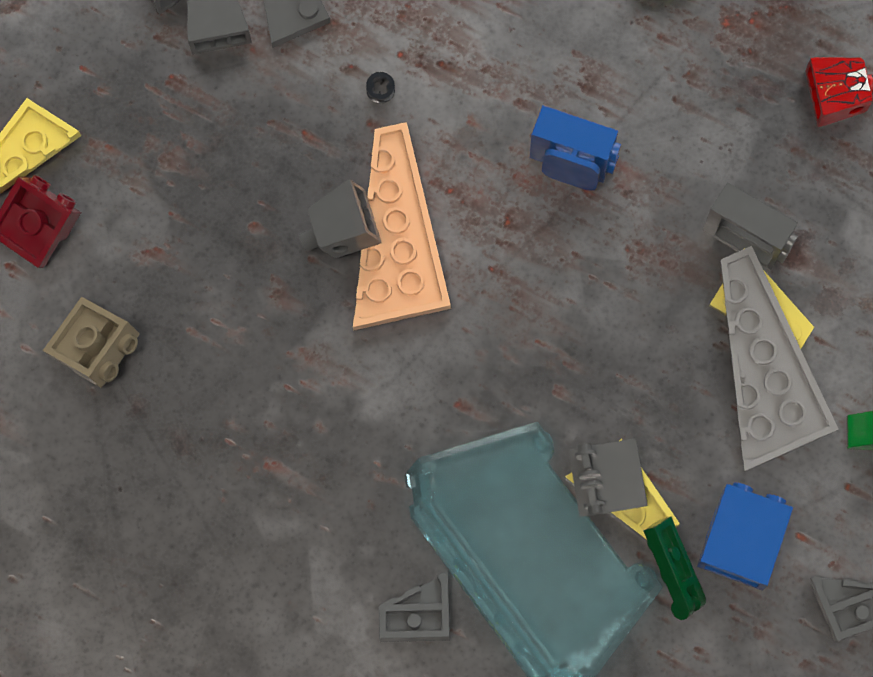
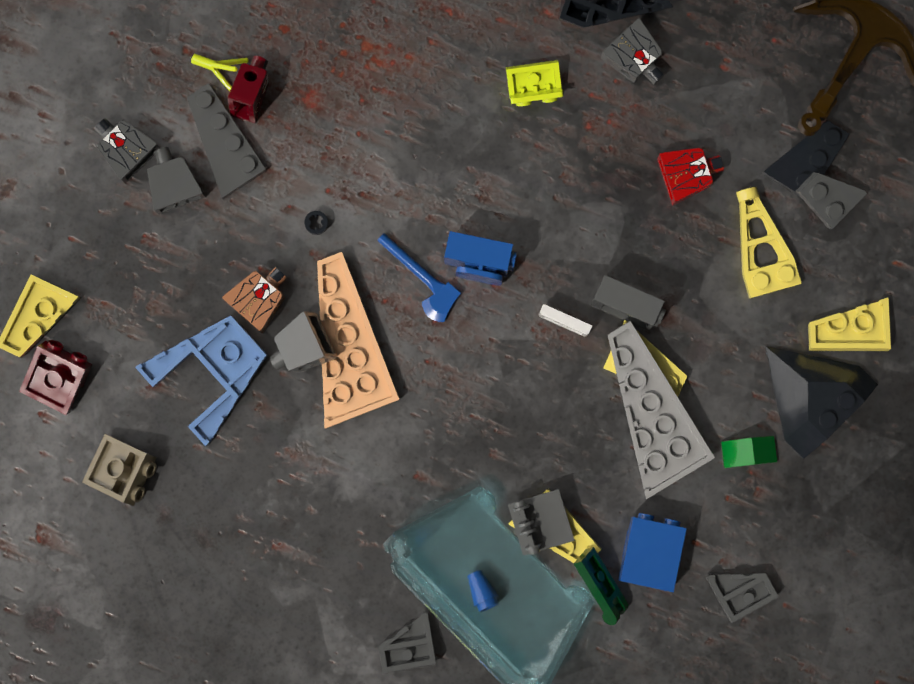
camera: 10 degrees left, 10 degrees up
none -> medium blue wing [135,316,268,446]
none -> nougat torso [222,267,287,333]
none -> blue piece [377,233,461,322]
none -> blue cone [467,570,499,612]
none -> white tile [539,304,592,337]

